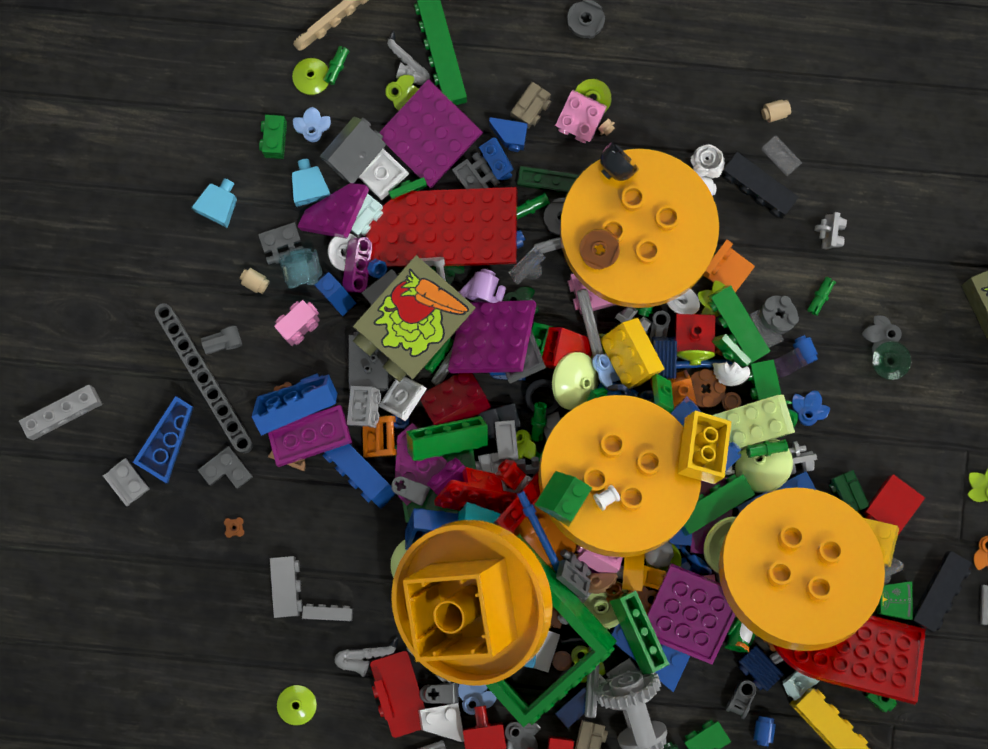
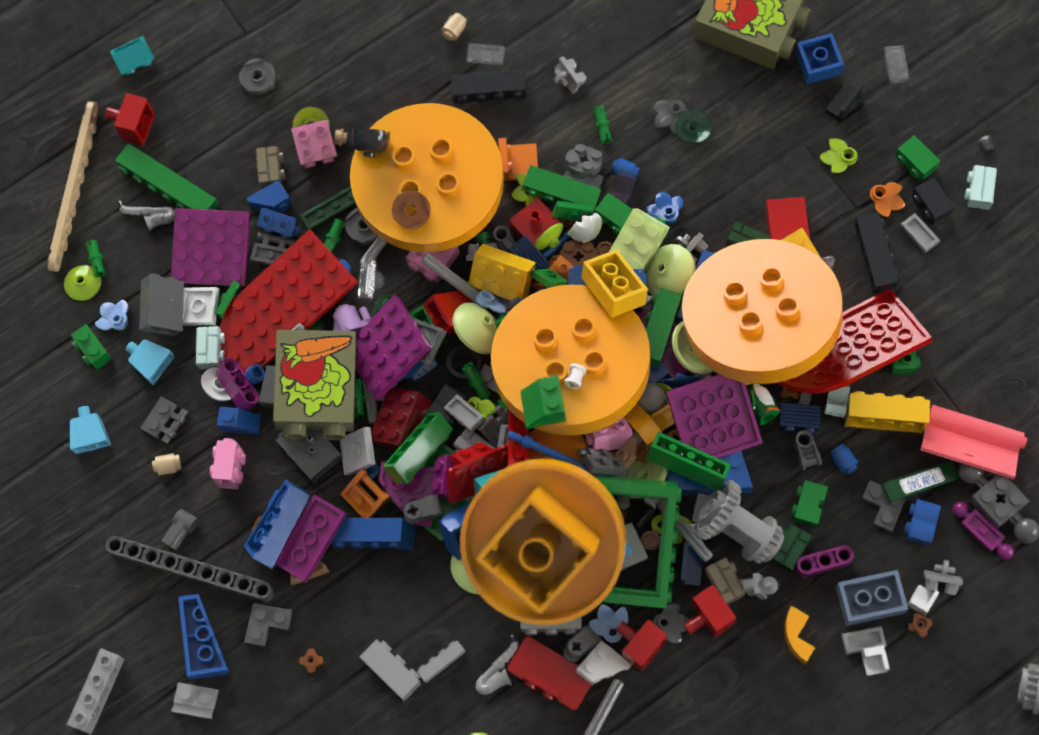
camera: 35 degrees left, 10 degrees down
clear light blue brick [279,248,322,288] -> none
magenta plate [298,183,369,239] -> none
light grey bracket [347,386,381,428] -> none
lime plate [385,75,419,111] -> none
red bracket [495,459,526,490] -> none
white dish [667,289,700,314] -> none
white hair [691,144,725,178] -> none
green pin [746,439,788,458] -> none
green torso [877,582,913,620] -> none

